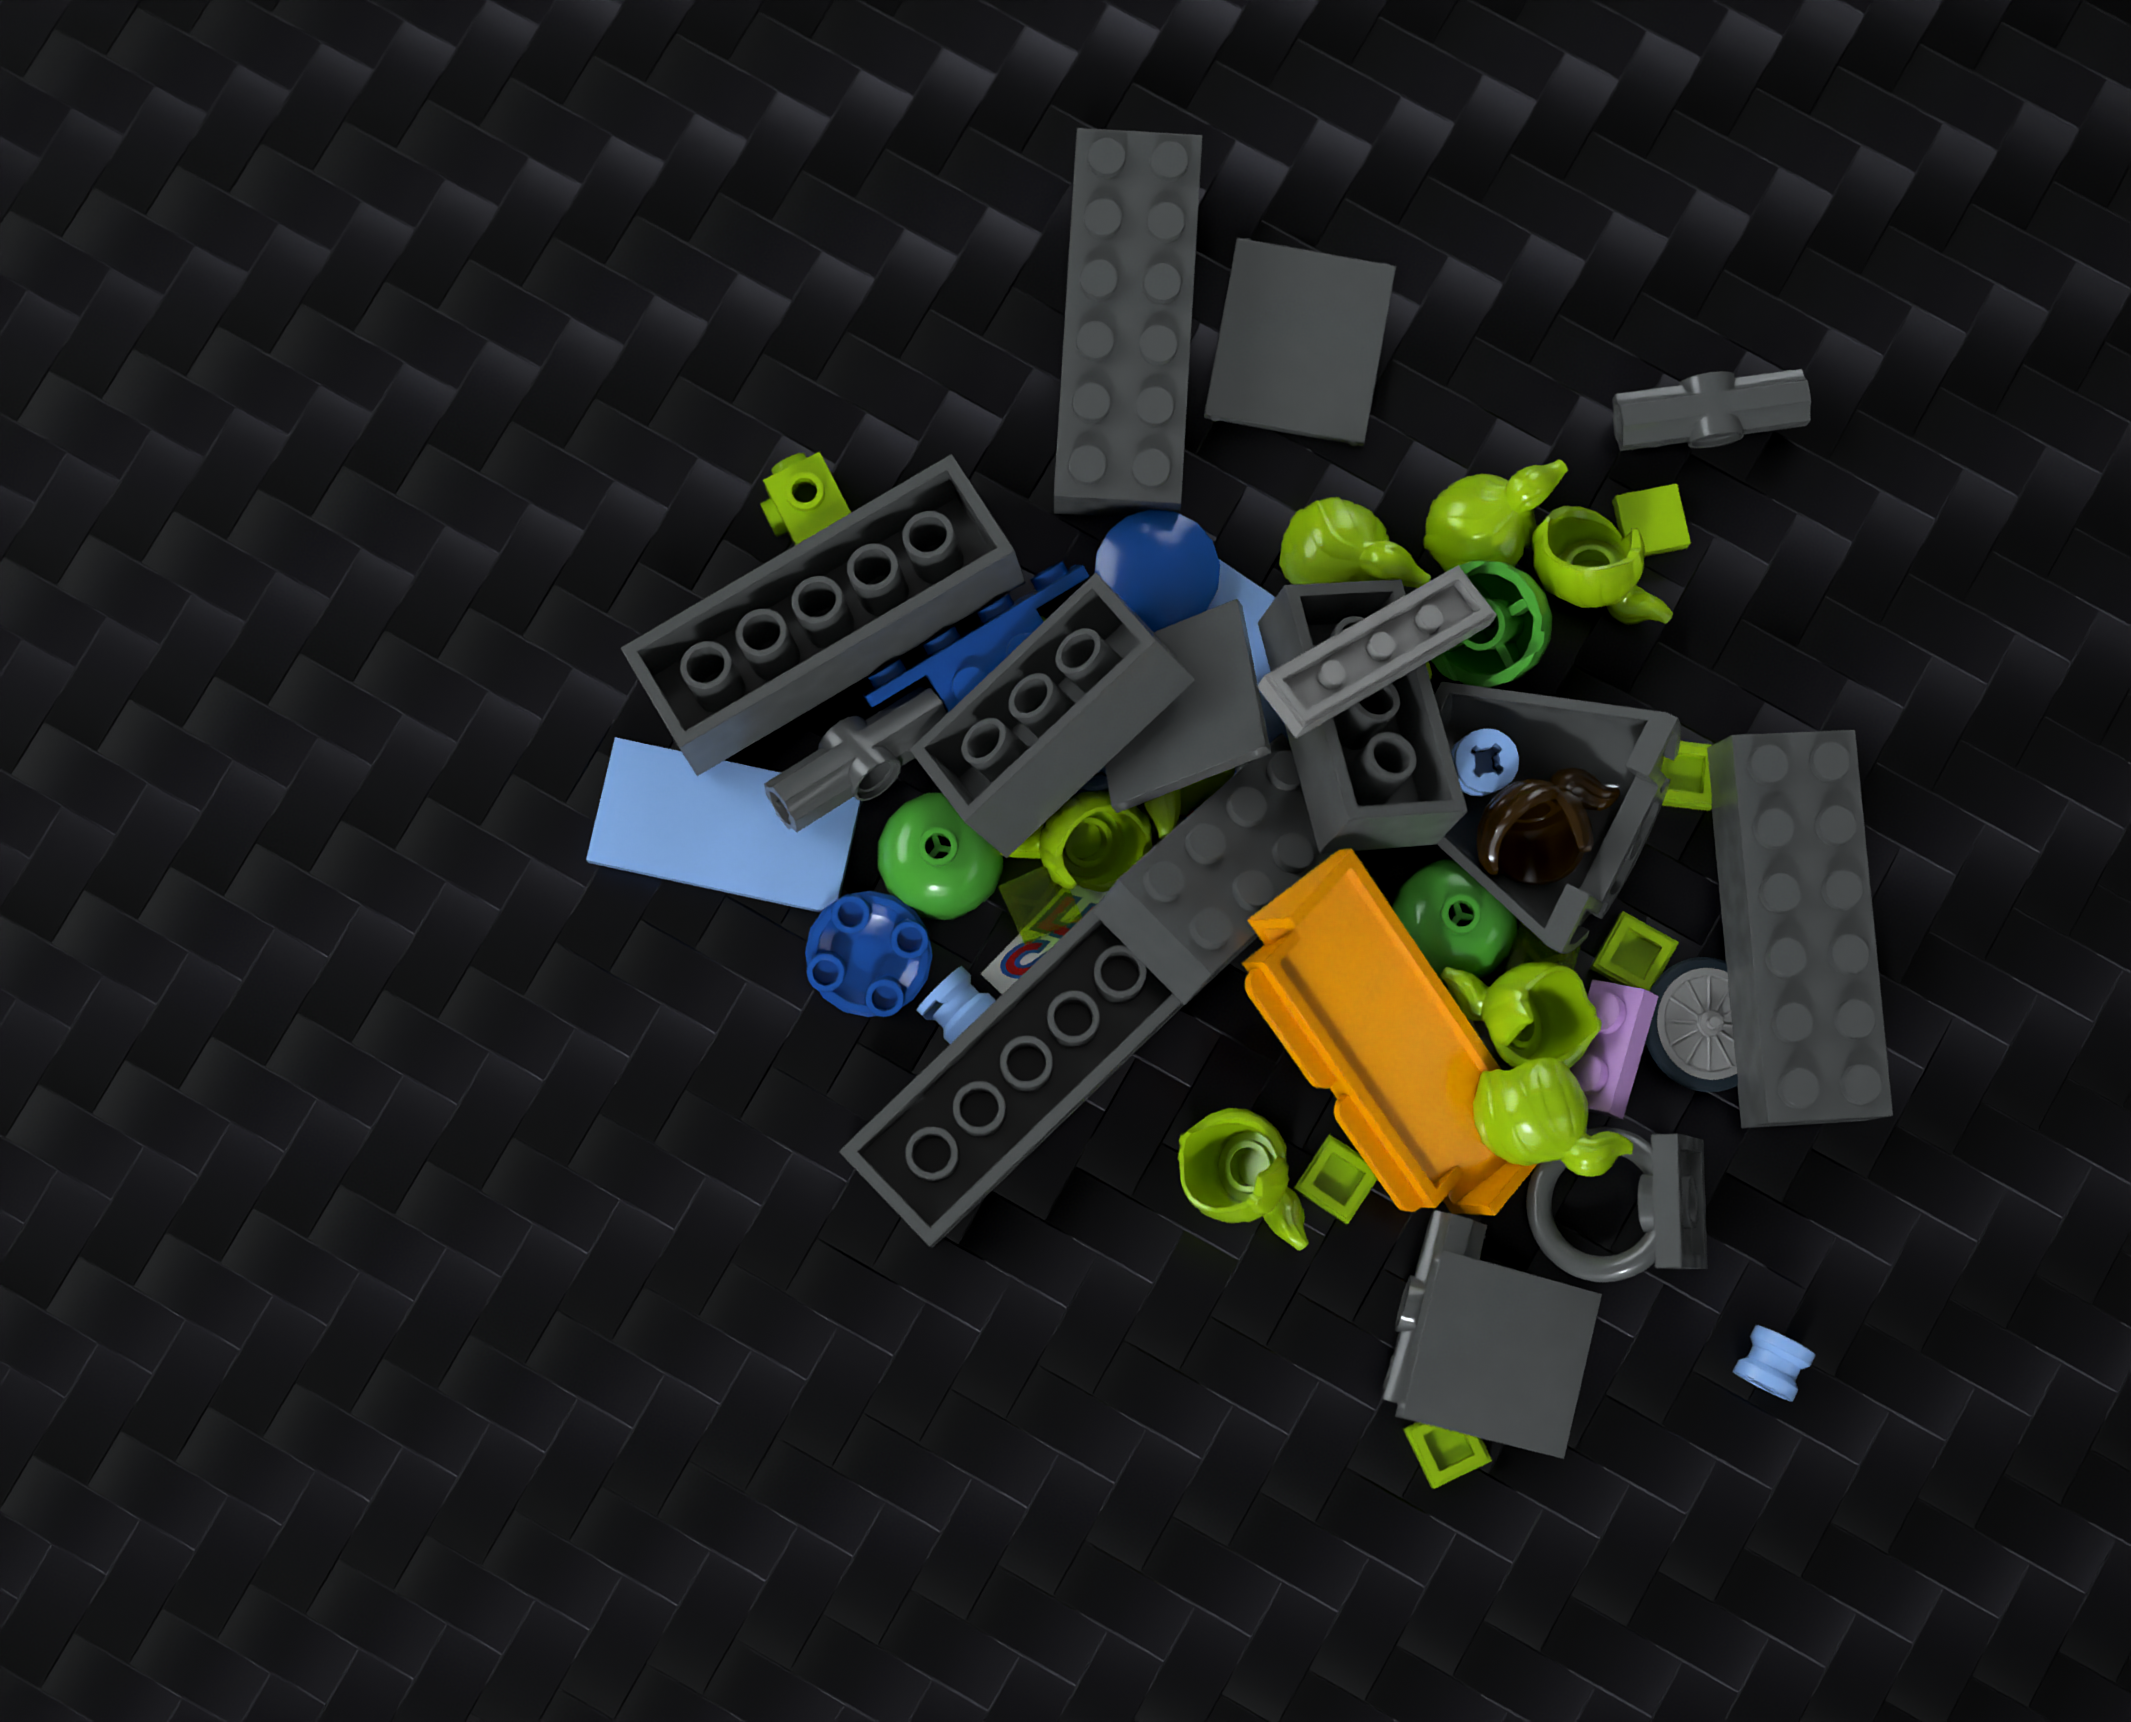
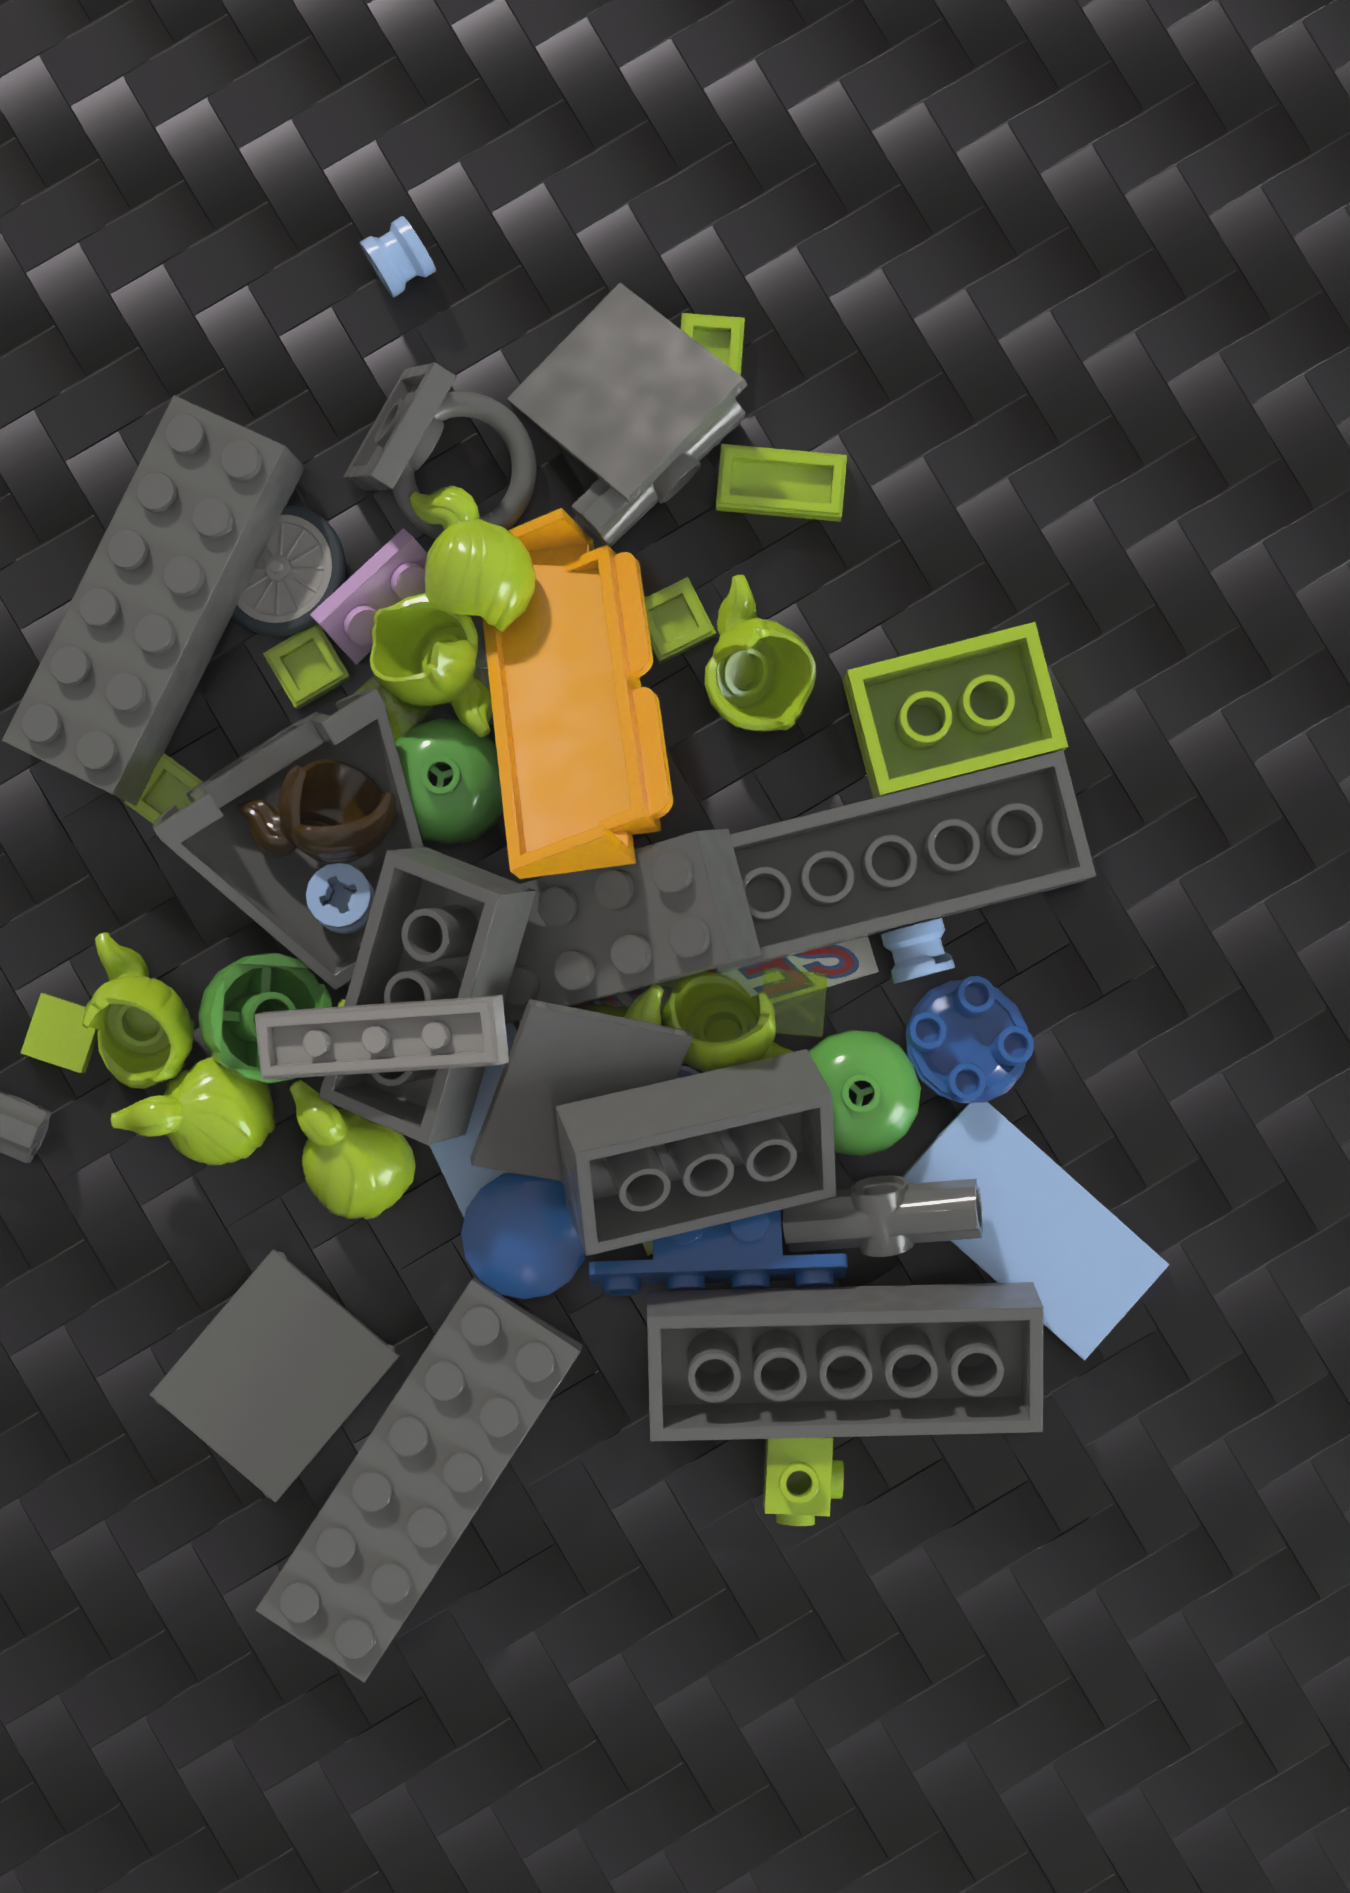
camera: 155 degrees left, 5 degrees up
none -> lime tile [716,444,847,522]
none -> lime brick [843,622,1068,798]

